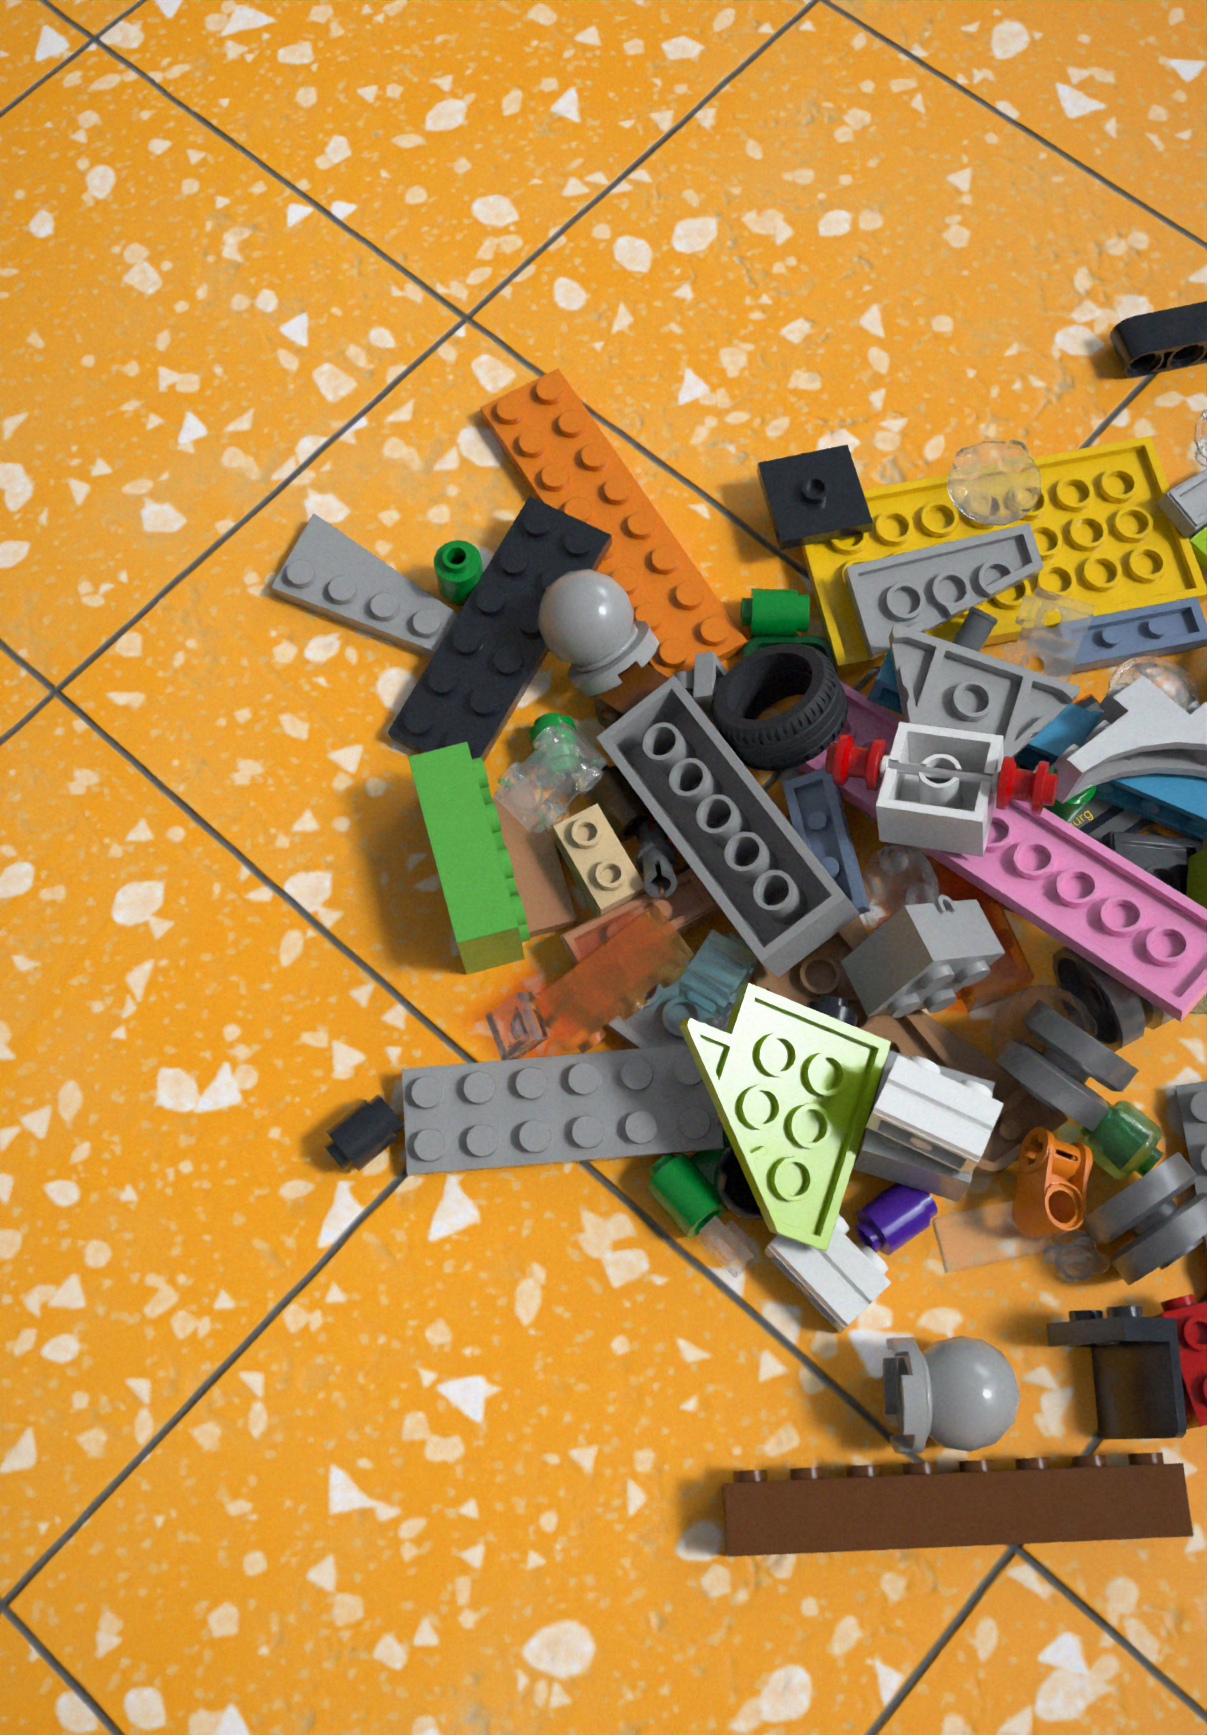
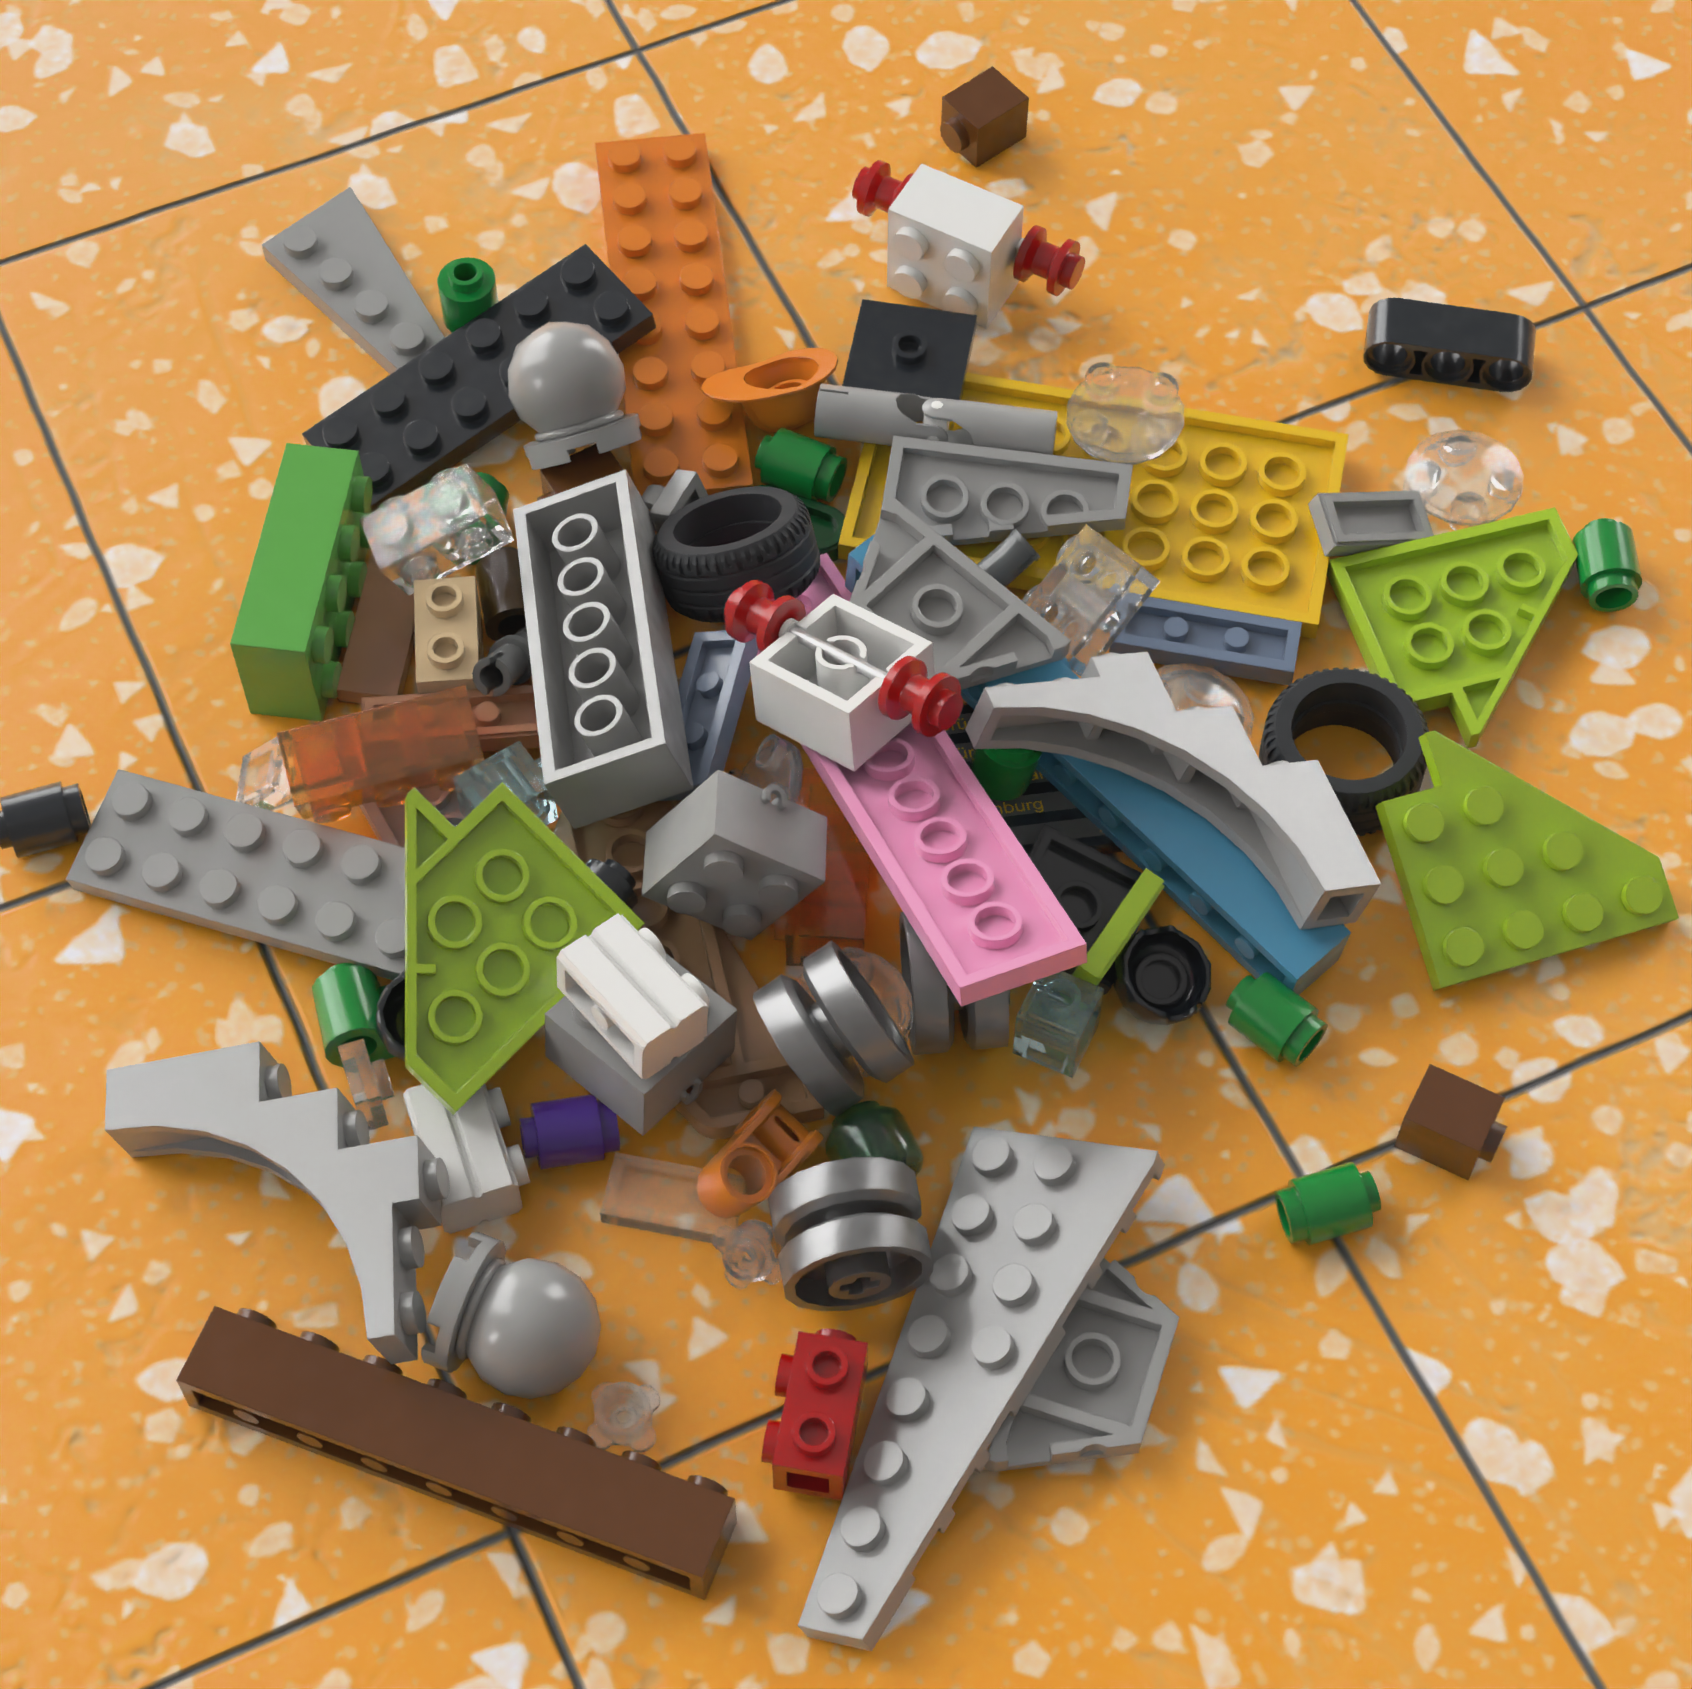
camera: 20 degrees right, 10 degrees down
black bracket [1047,1306,1187,1439] -> none
none -> arch [105,1041,449,1364]
none -> clear plate [587,1382,660,1453]
none -> orange piece [701,348,838,433]
none -> light grey piece [814,383,1058,455]
none -> white brick [852,160,1085,329]
none -> reddish brown brick [940,66,1029,168]

